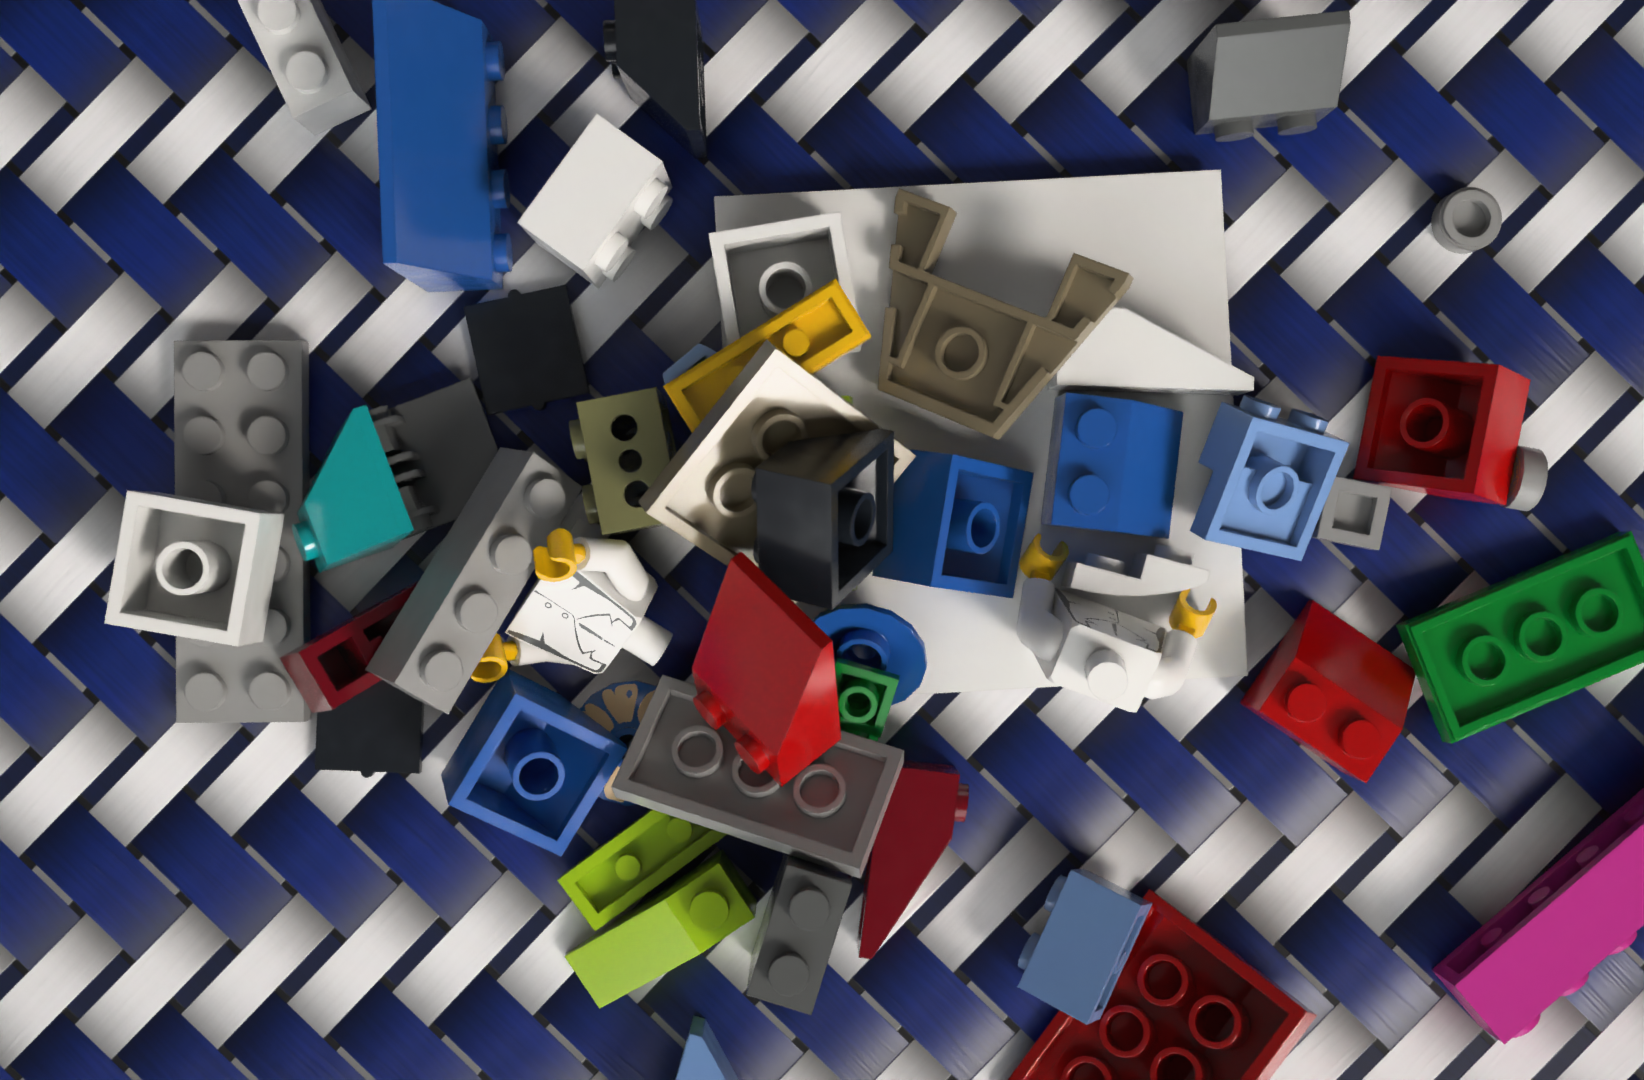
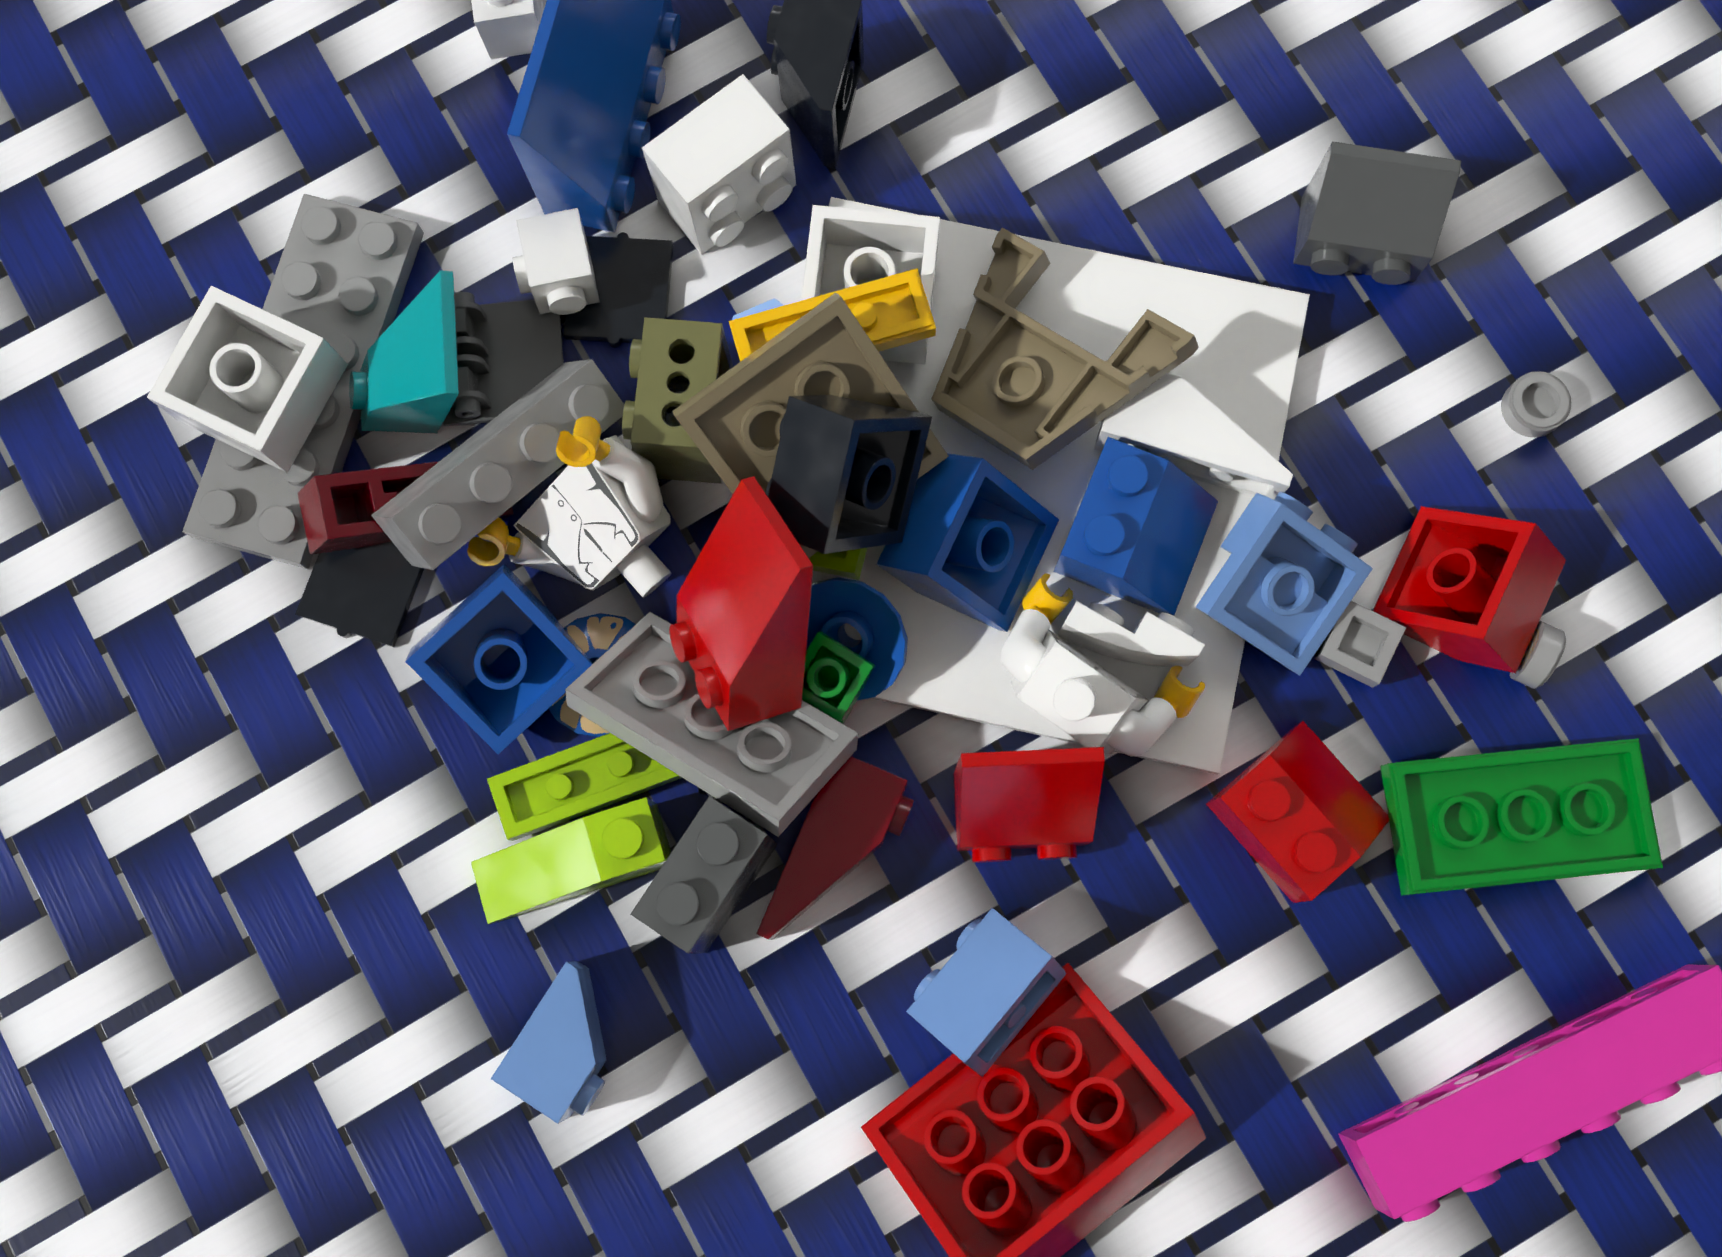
camera: 25 degrees right, 10 degrees down
none -> white brick [512,208,600,315]
none -> red slope [953,747,1105,863]

